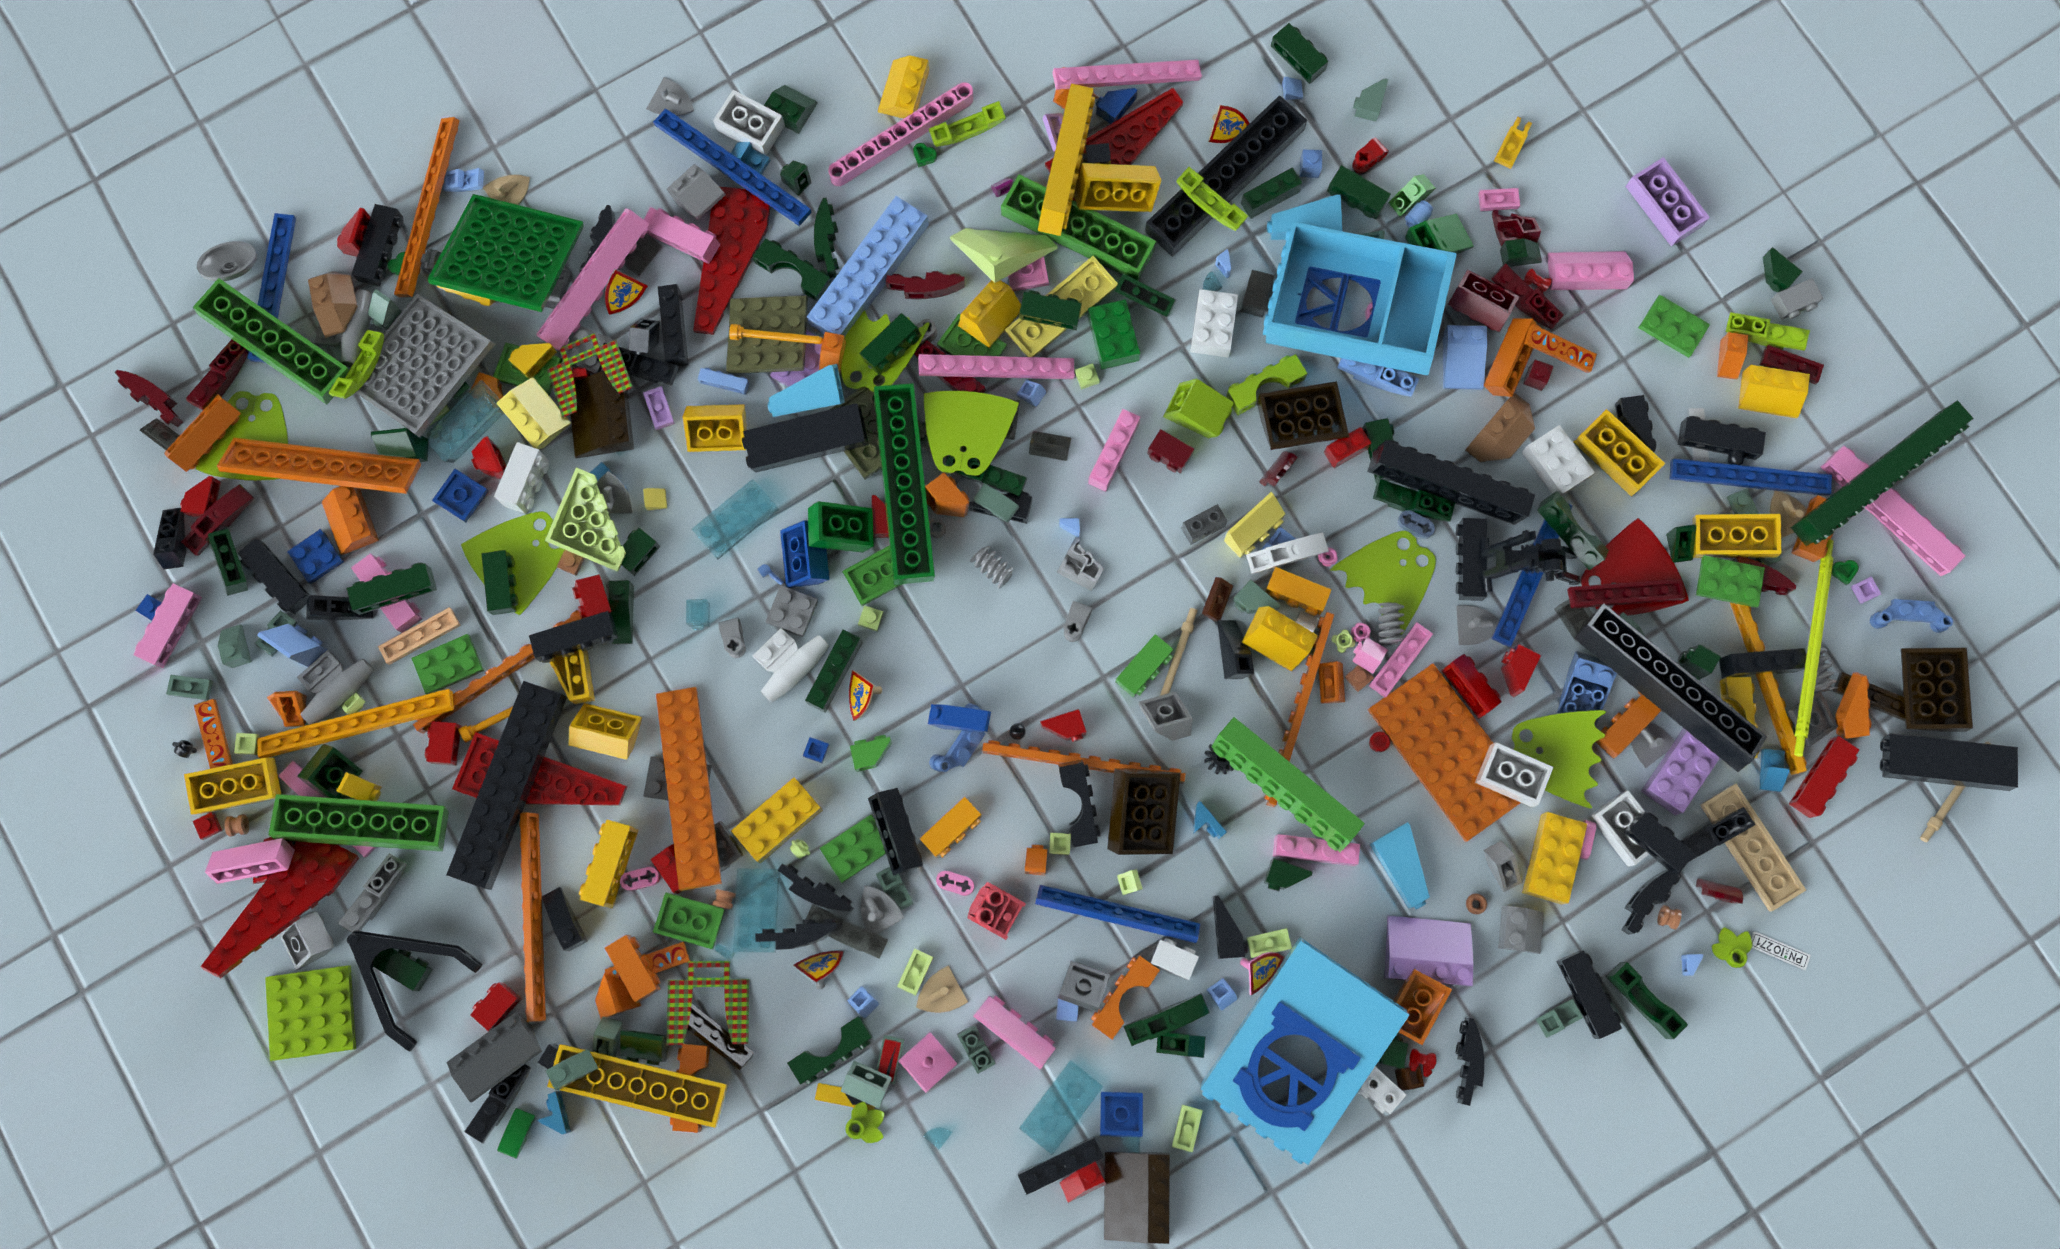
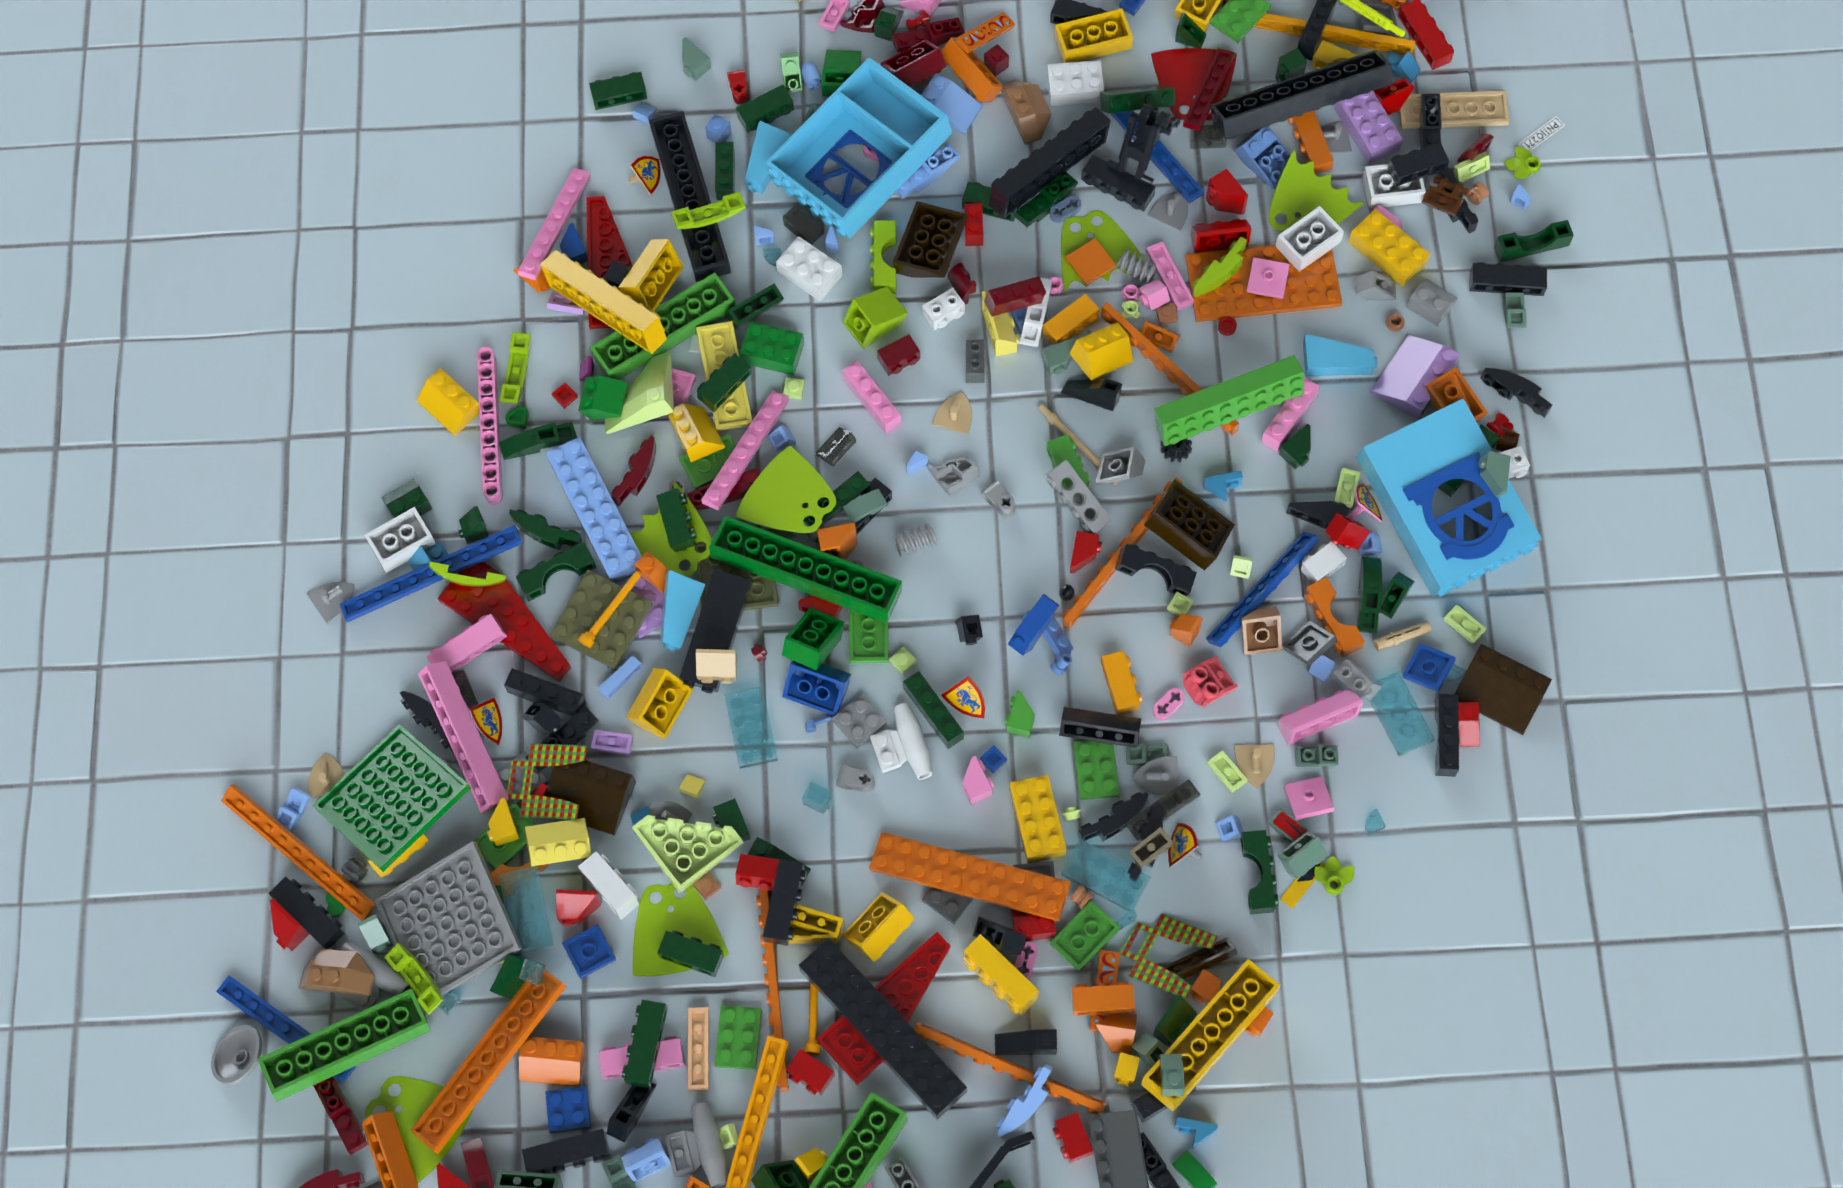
camera: 60 degrees left, 10 degrees down
light grey slope [667,164,726,220] -> none
copper plate [1202,577,1233,622] -> none
none -> lime slope [429,562,506,587]
none -> clear light blue bush [438,990,462,1016]
none -> dark green slope [499,422,577,460]
none -> clear light blue plate [519,958,546,985]
none -> red plate [551,383,578,409]
none -> green slope [578,375,628,420]
none -> slope [696,649,738,684]
none -> dark red plate [751,643,768,662]
none -> light blue slope [825,226,839,253]
none -> white brick [922,288,965,330]
none -> tan shield [932,391,972,434]
none -> black brick [955,615,983,645]
none -> bright pink slope [962,756,994,805]
none -> black slope [973,916,1026,955]
none -> dark red brick [984,276,1046,317]
none -> light blue slope [996,1064,1053,1137]
none -> light grey brick [1046,460,1112,534]
none -> orange tile [1065,238,1116,286]
none -> yellow brick [1113,1052,1140,1087]
none -> dark tan brick [1129,827,1174,870]
none -> lime slope [1193,237,1247,297]
none -> medium nougat slope [1241,606,1282,655]
none -> bright pink plate [1247,257,1290,299]
none -> red brick [1325,513,1371,550]
none -> light grey hinge [1334,659,1382,701]
none -> red slope [1373,78,1414,115]
none -> tan pin [1373,620,1431,651]
none -> reddish brown plate [1422,176,1469,216]
none -> yellowish green plate [1454,152,1490,182]
none -> sand green slope [1478,451,1511,498]

